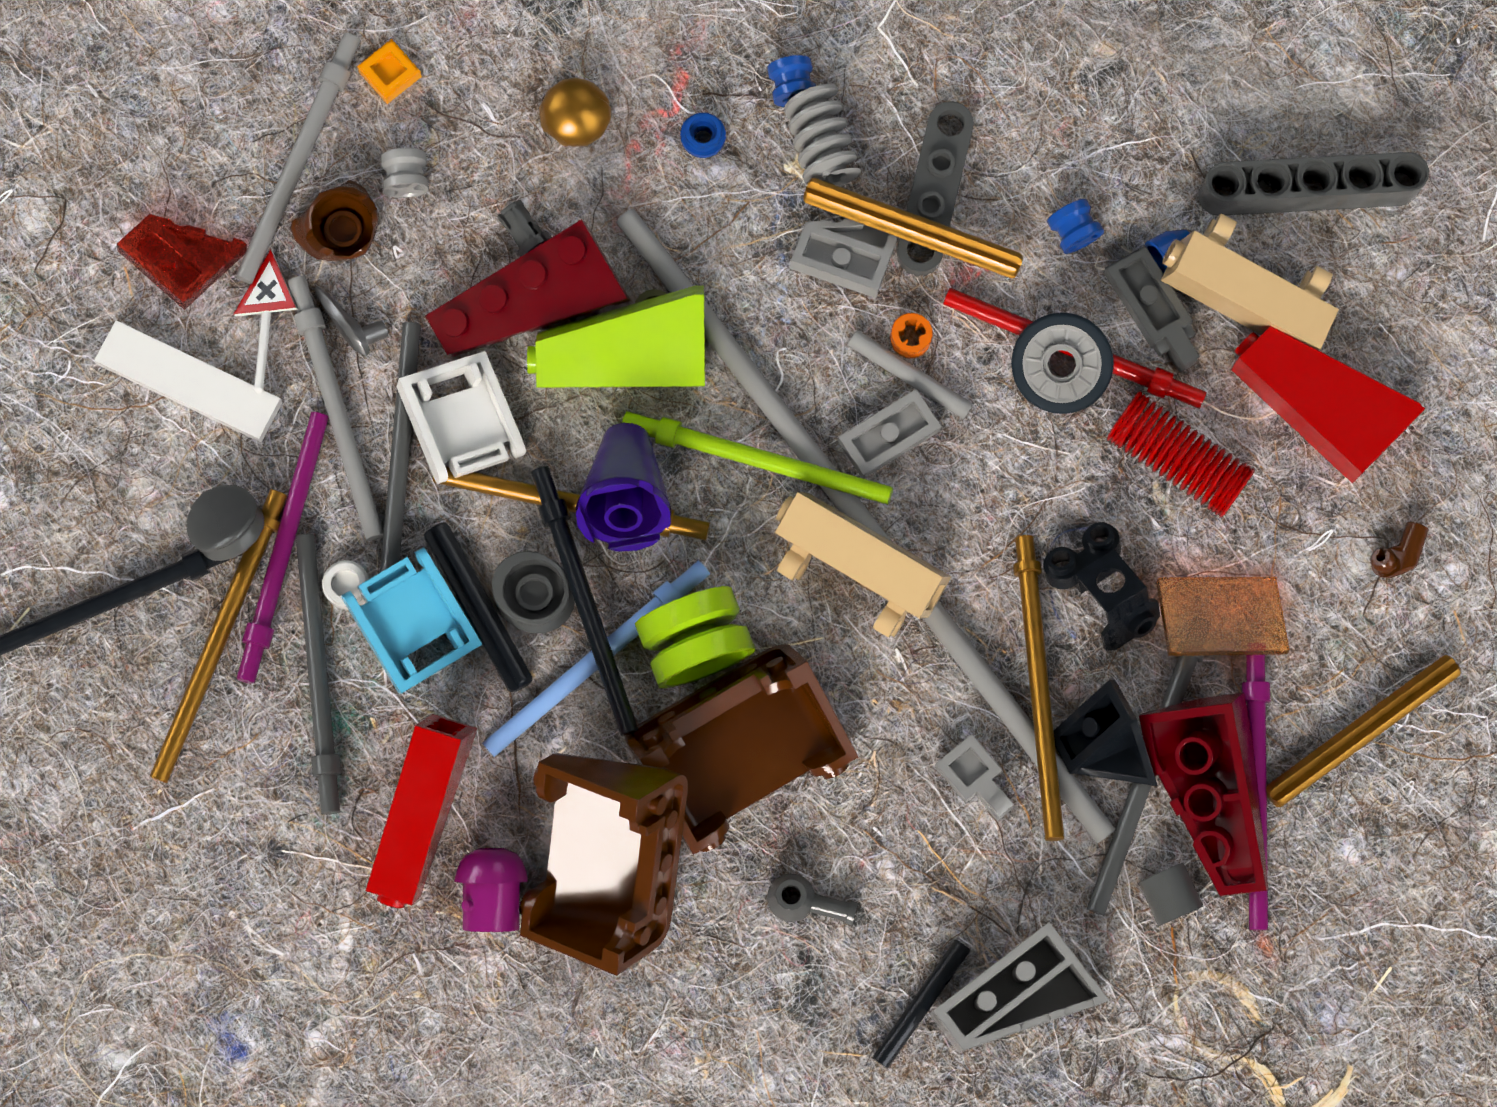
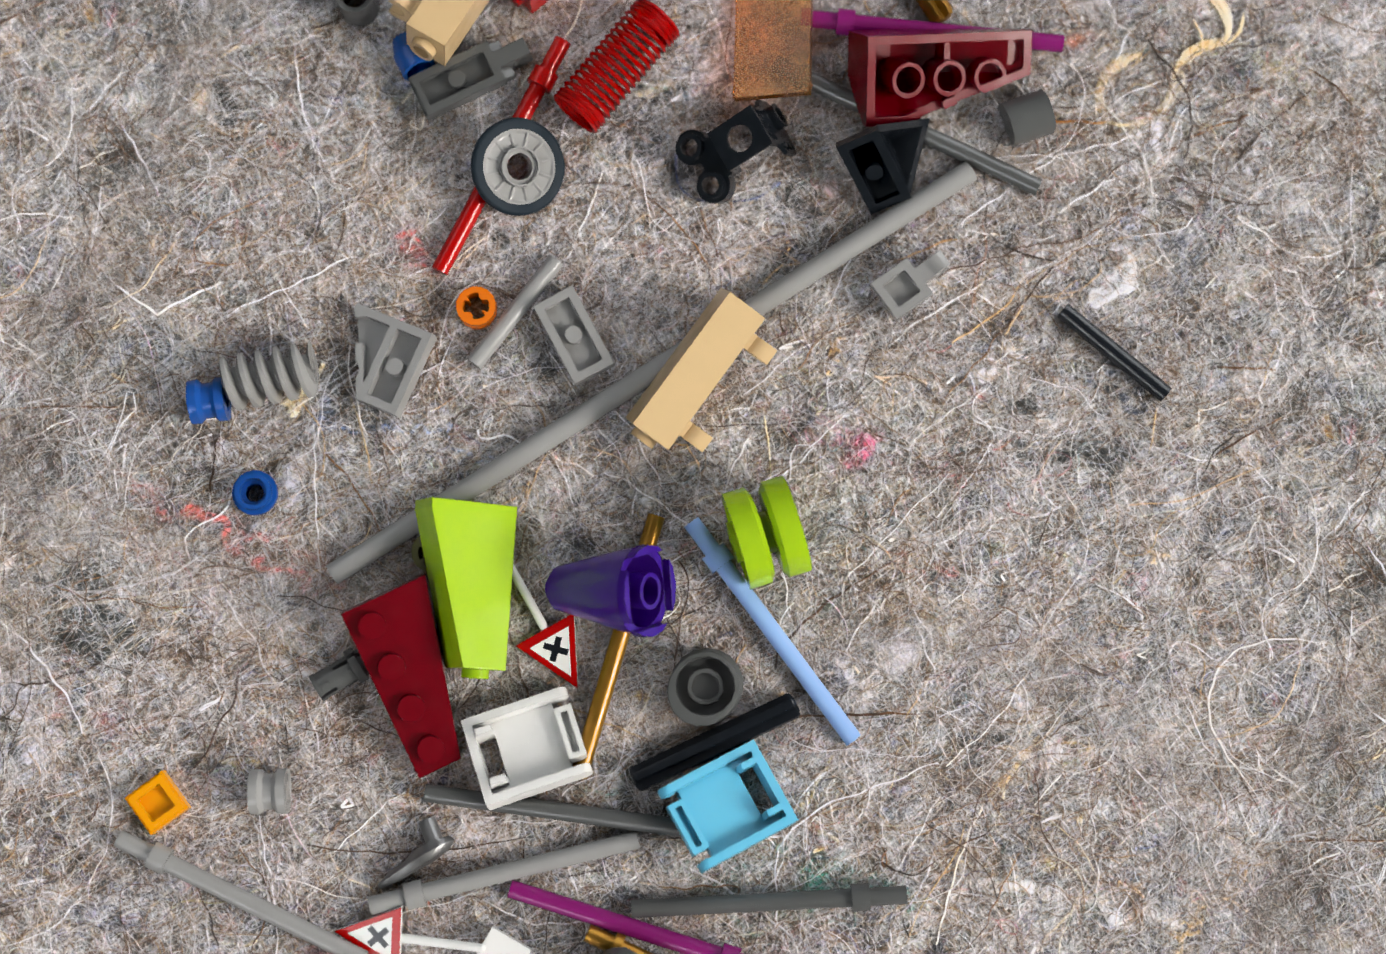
camera: 85 degrees left, 5 degrees up
reddish brown hair [290,180,379,261] -> none
white tile [322,560,370,610] -> none
red slope [366,714,477,908] -> none
magenta piece [454,848,528,932] -> none
reddish brown windscreen [520,753,688,976] -> none
black bar [531,466,639,736] -> none
pearl gold hair [539,77,611,147] -> none
lime bar [622,411,893,505] -> none
reddish brown windscreen [625,644,858,855] -> none
dark grey bar [767,873,858,926] -> none
pearl gold axle [803,178,1023,278] -> none
dark grey plate [897,101,974,277] -> none
light grey wedge [929,922,1110,1053] -> none
pearl gold bar [1013,535,1064,841] -> none
blue wheel [1047,199,1104,254] -> none
none -> piece [512,563,578,688]

